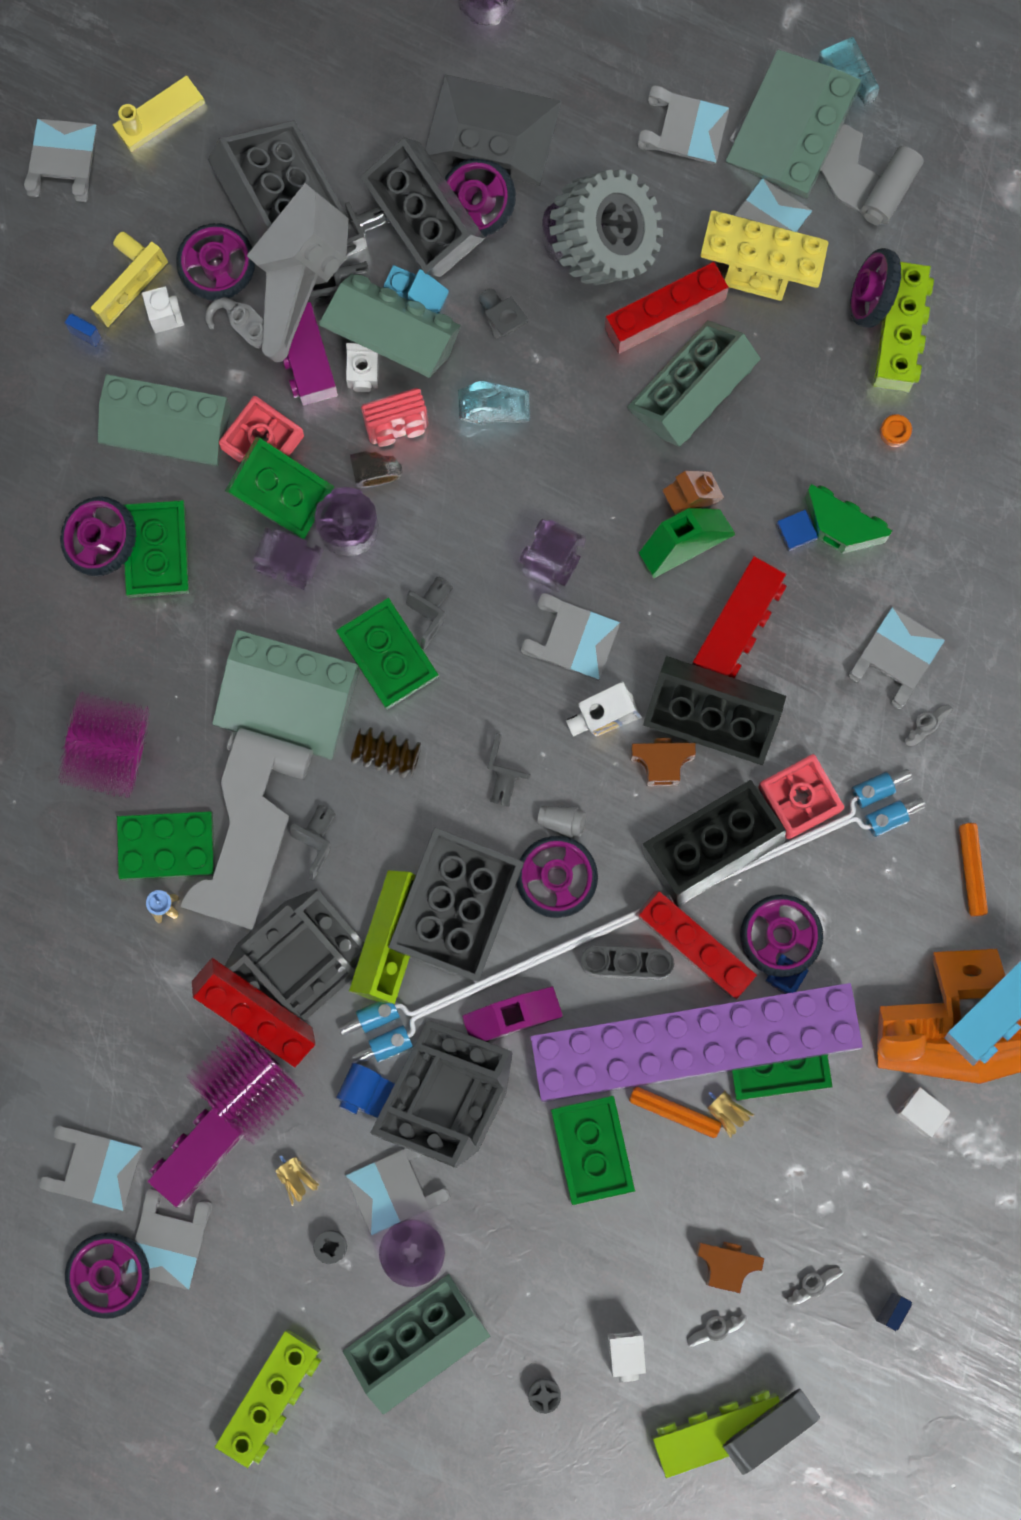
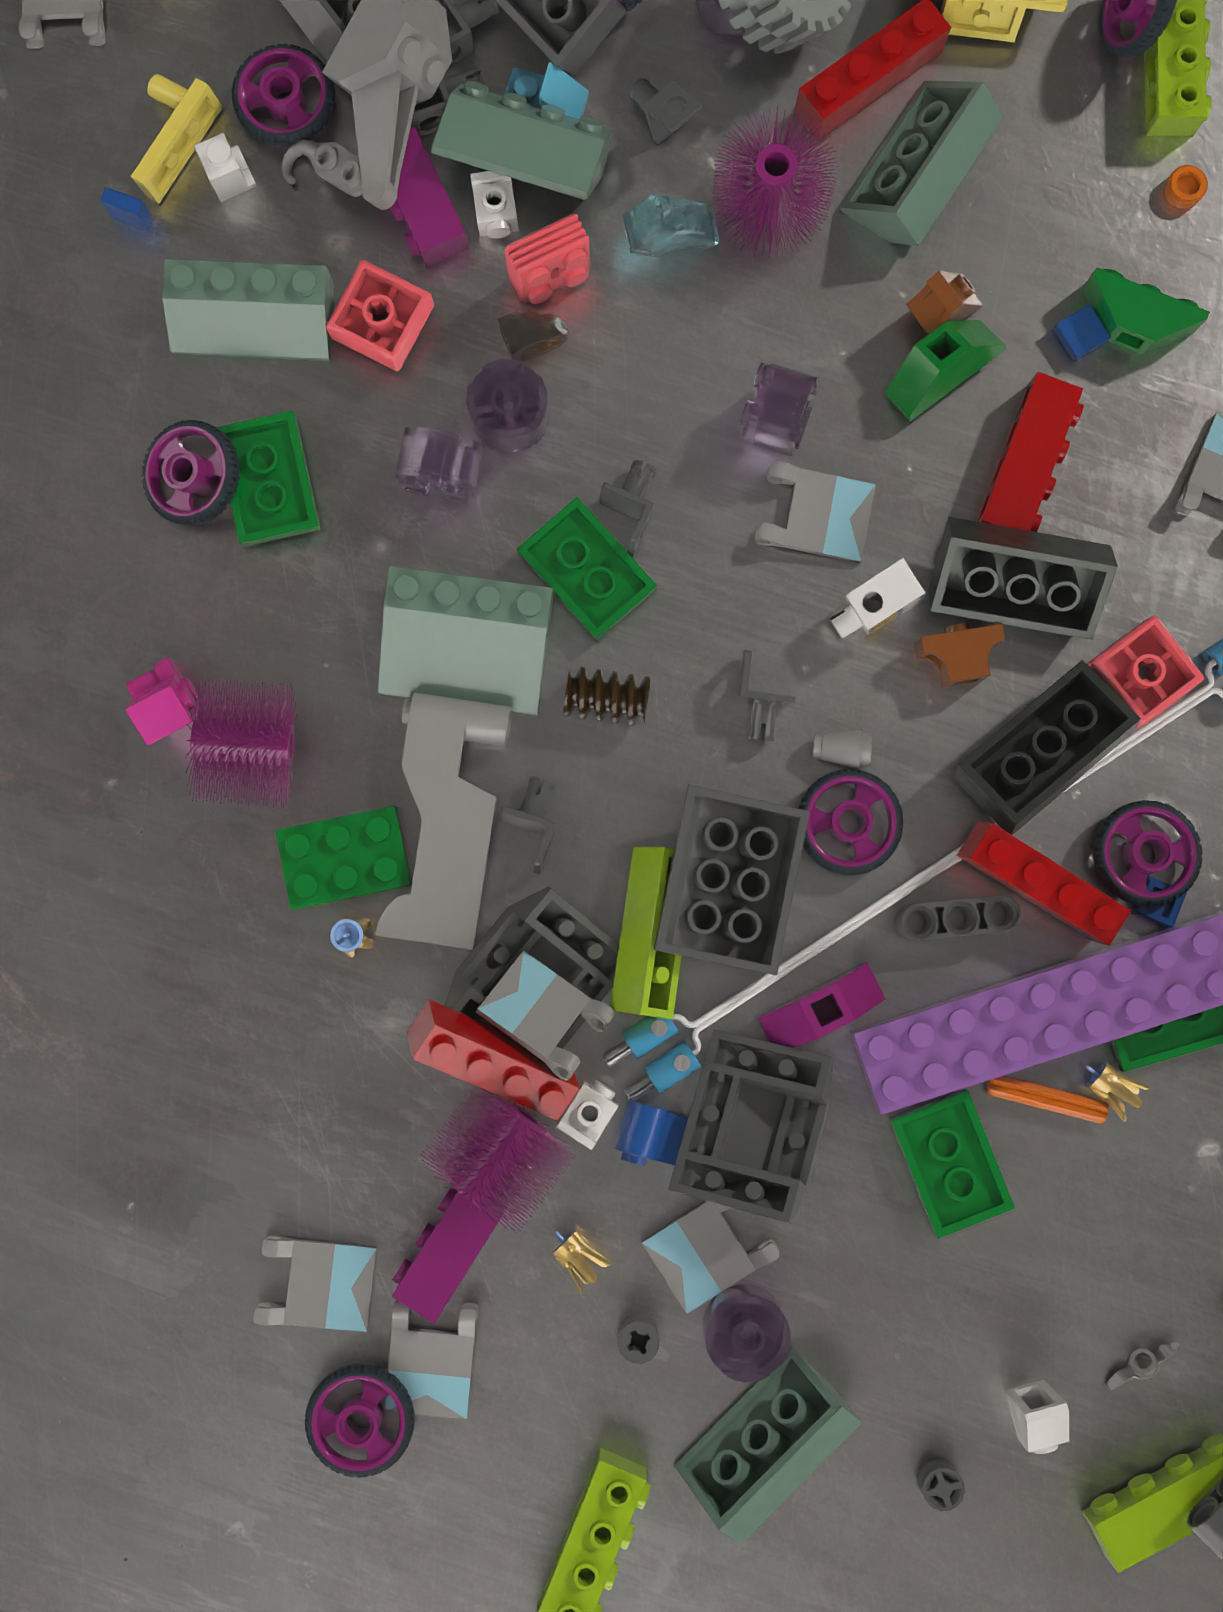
camera: 10 degrees left, 5 degrees up
green plate [225,437,335,540] -> none
dark orange brick [695,1241,765,1293] -> none
none -> dark pink hinge [125,657,198,746]
none -> light grey flag [476,950,615,1081]
none -> white brick [556,1080,619,1150]
none -> magenta piece [712,105,839,259]

